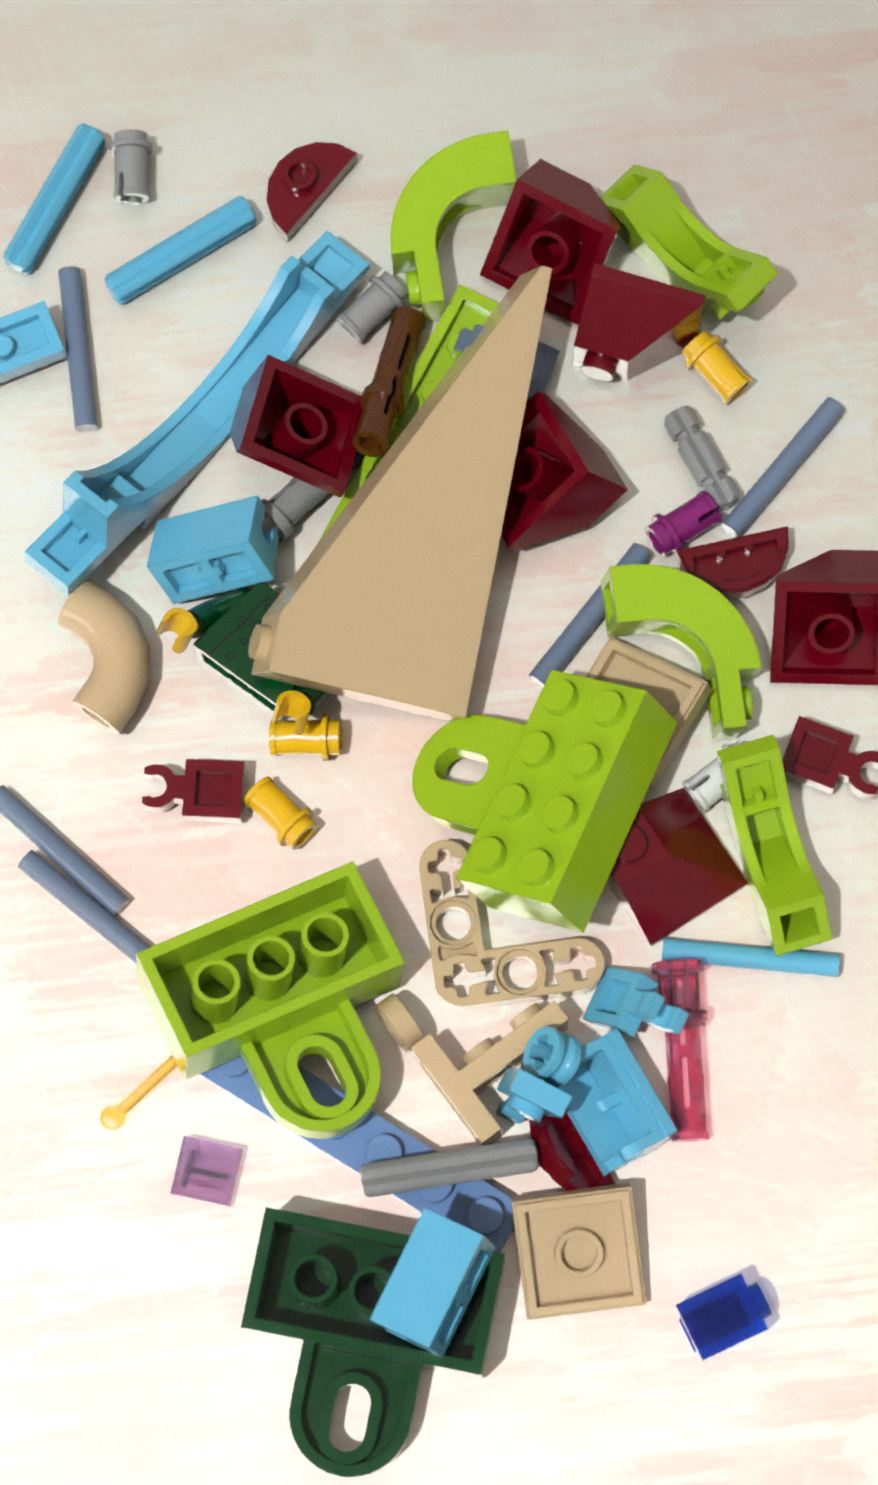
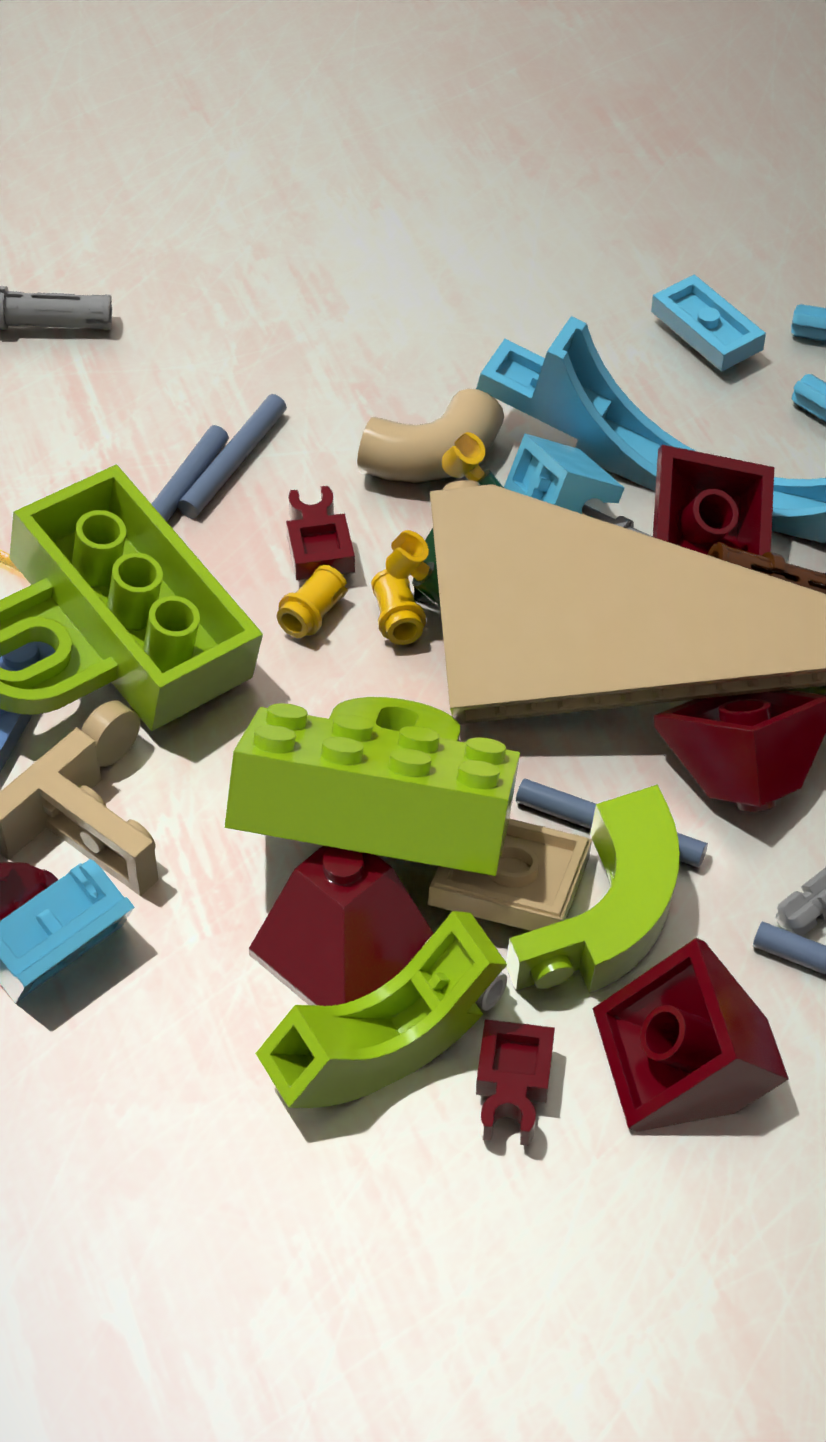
camera: 70 degrees right, 25 degrees down
sand blue bar [58,266,98,432] -> none
tan beam [419,840,605,1011] -> none
medium azure plate [495,1068,573,1124] -> none
medium azure bush [523,1026,582,1086] -> none
medium azure plate [582,966,689,1037] -> none
magenta pin [645,491,722,556] -> none
clear pink pin [651,959,709,1142] -> none
medium azure bar [661,937,840,977] -> none
dark red plate [675,526,789,598] -> none

